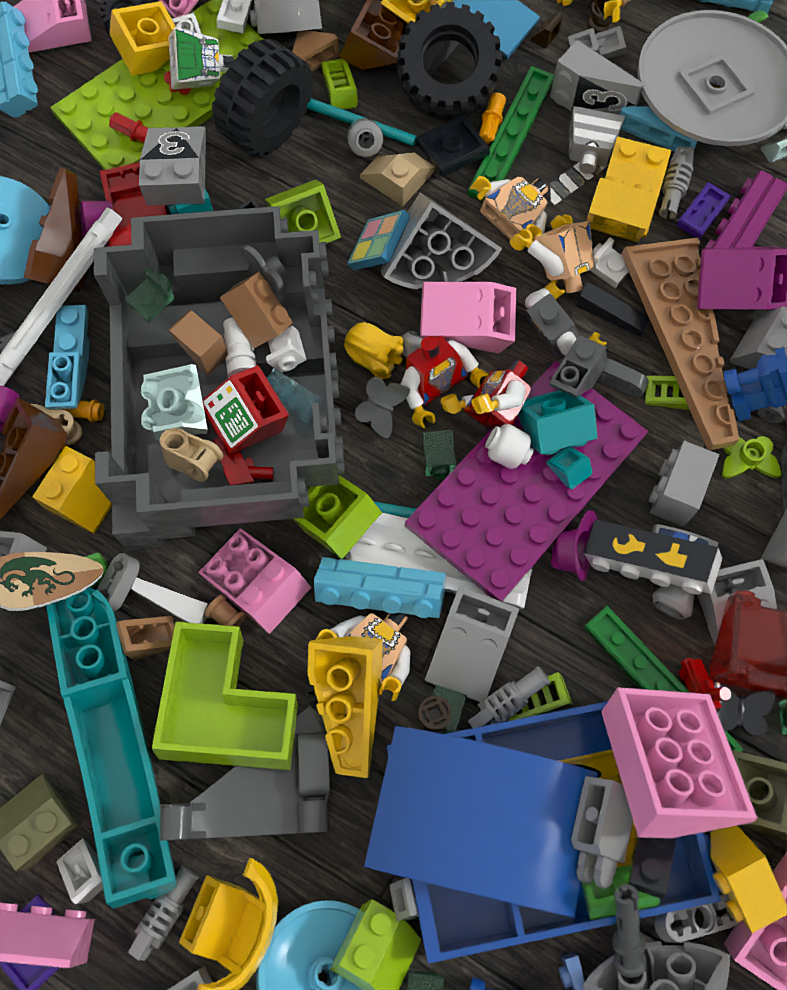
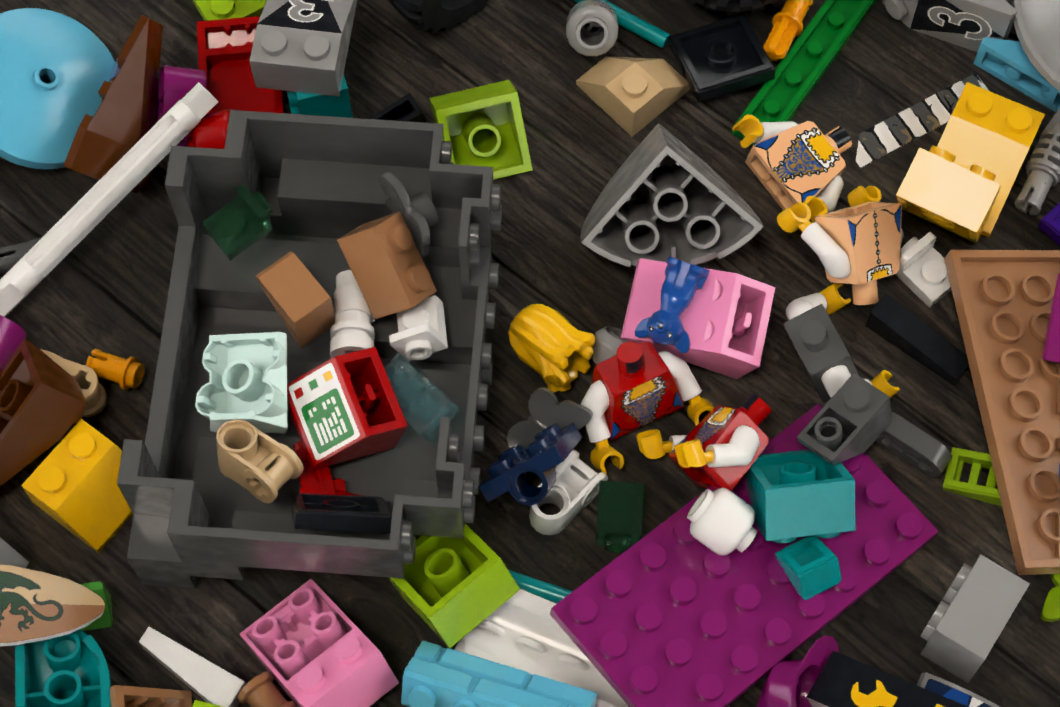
camera: 10 degrees right, 5 degrees down
medium azure slope [45,305,90,409] -> none
light grey beam [97,553,140,612] -> none
tile [347,210,410,270] -> none
light grey torso [569,106,625,174] -> none
none -> black tile [291,493,391,533]
none -> dark blue plate [479,423,582,505]
none -> white piece [529,449,608,536]
none -> blue animal [634,256,710,353]

